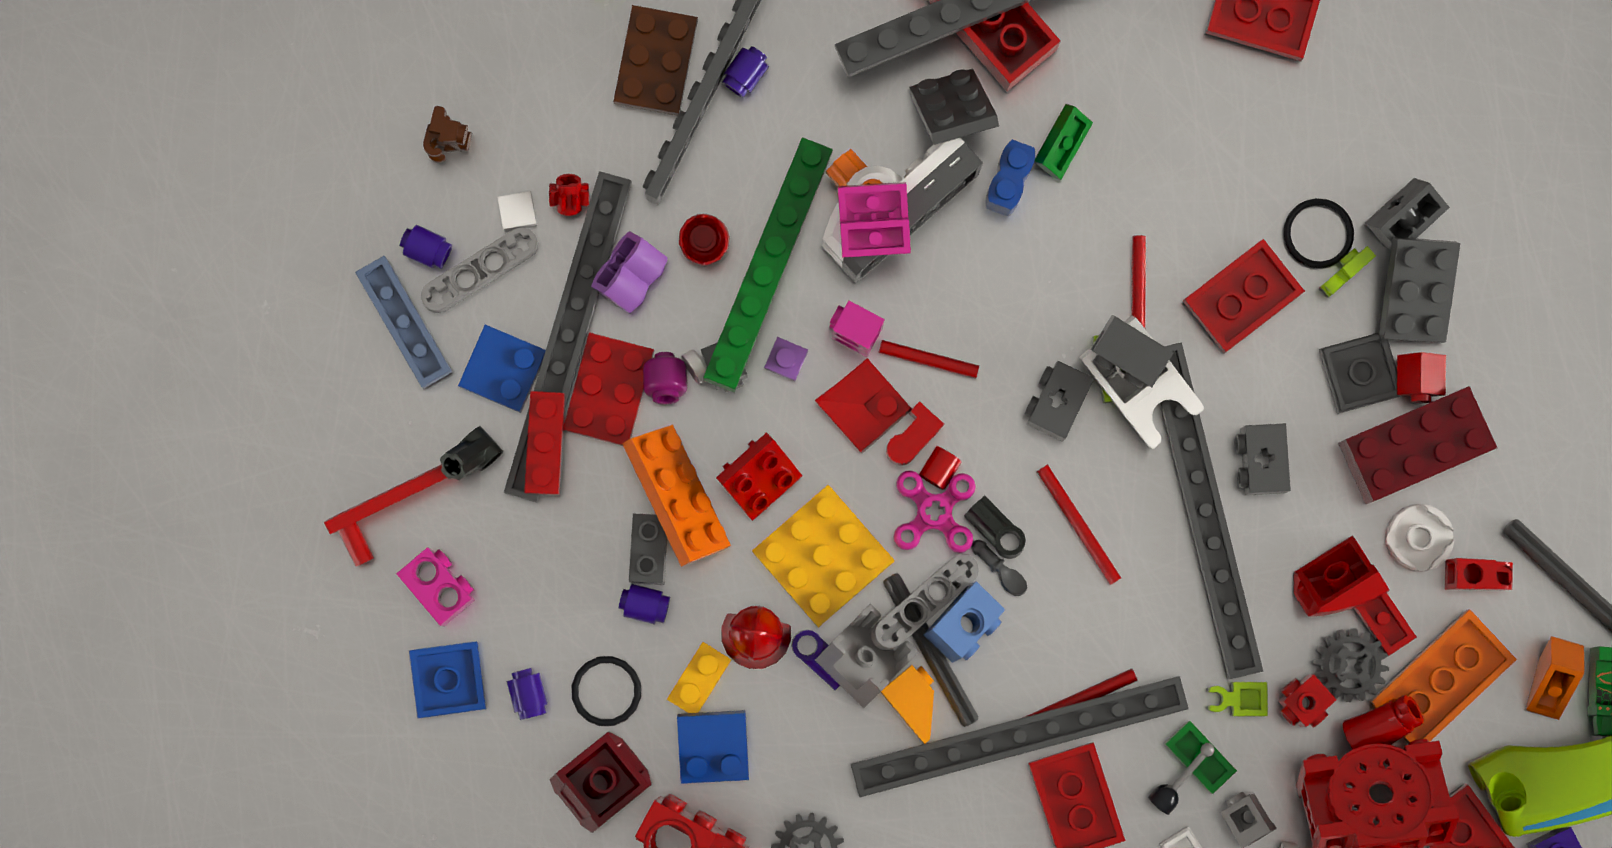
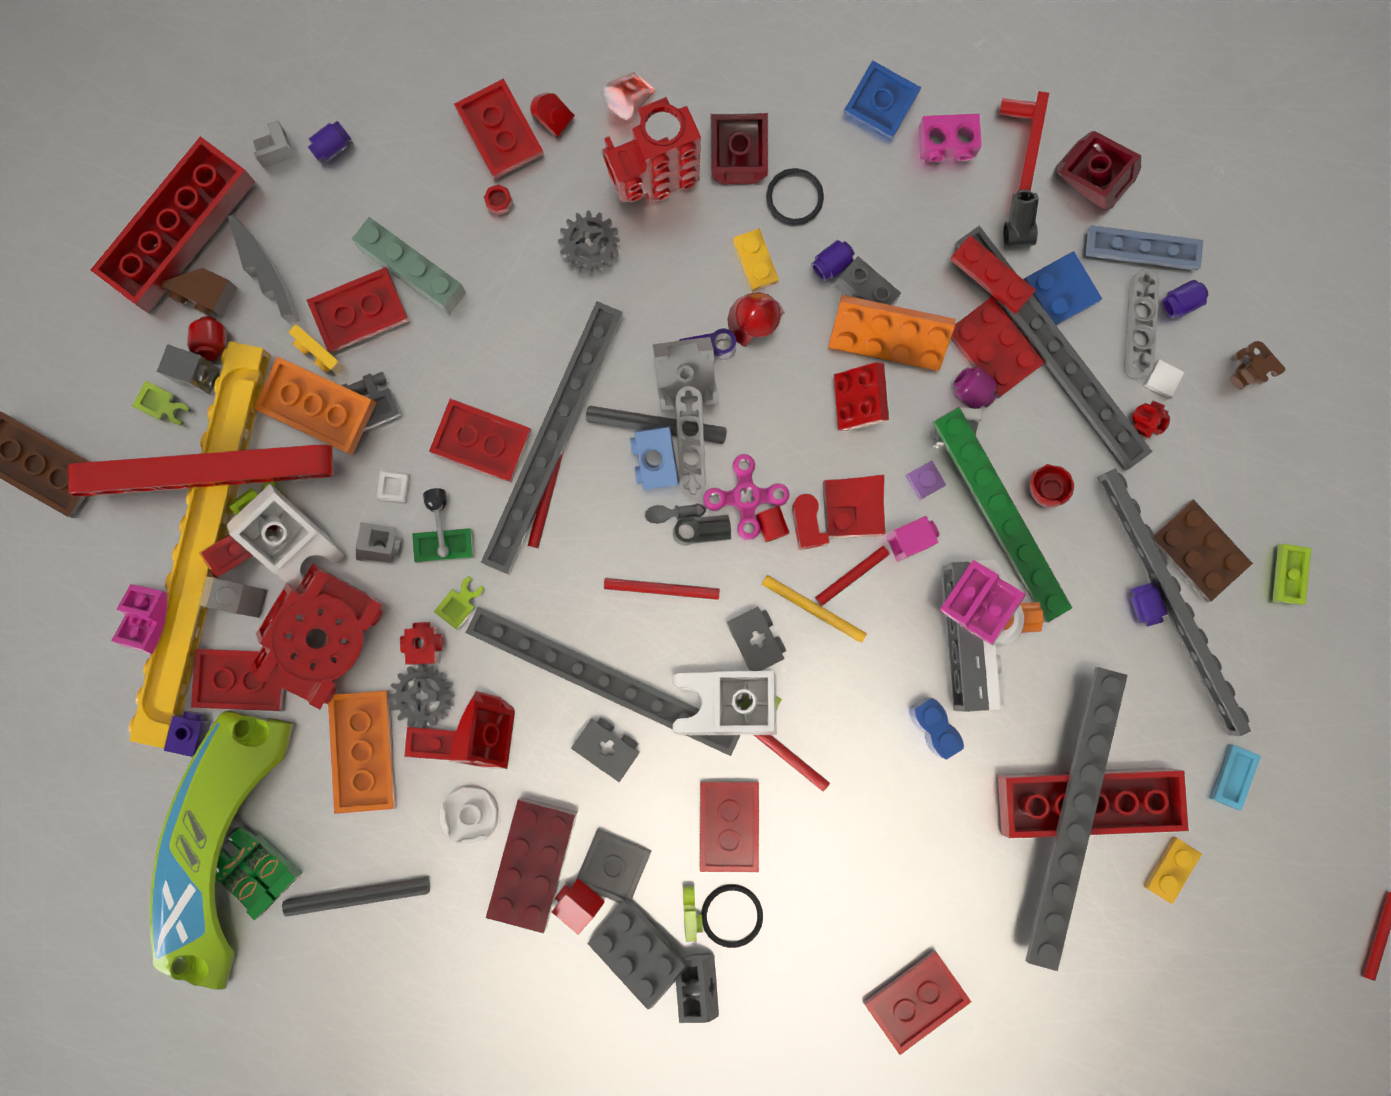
camera: 125 degrees right, 0 degrees up
dark purple brick [506,668,547,720] -> none
medium lavender brick [591,231,668,313] -> none
blue plate [677,710,749,784] -> none
yellow plate [752,485,895,628] -> none
light orange slope [881,665,934,744] -> none
dark grey plate [909,68,999,145] -> none
green plate [1034,104,1093,180] -> none
dark grey brick [1090,315,1174,389] -> none
red plant [1343,695,1424,749] -> none
red leg [1445,558,1513,590] -> none
orange slope [1526,636,1584,720] -> none
none -> yellow bar [761,575,867,643]
none -> dark red slope [1057,131,1141,210]

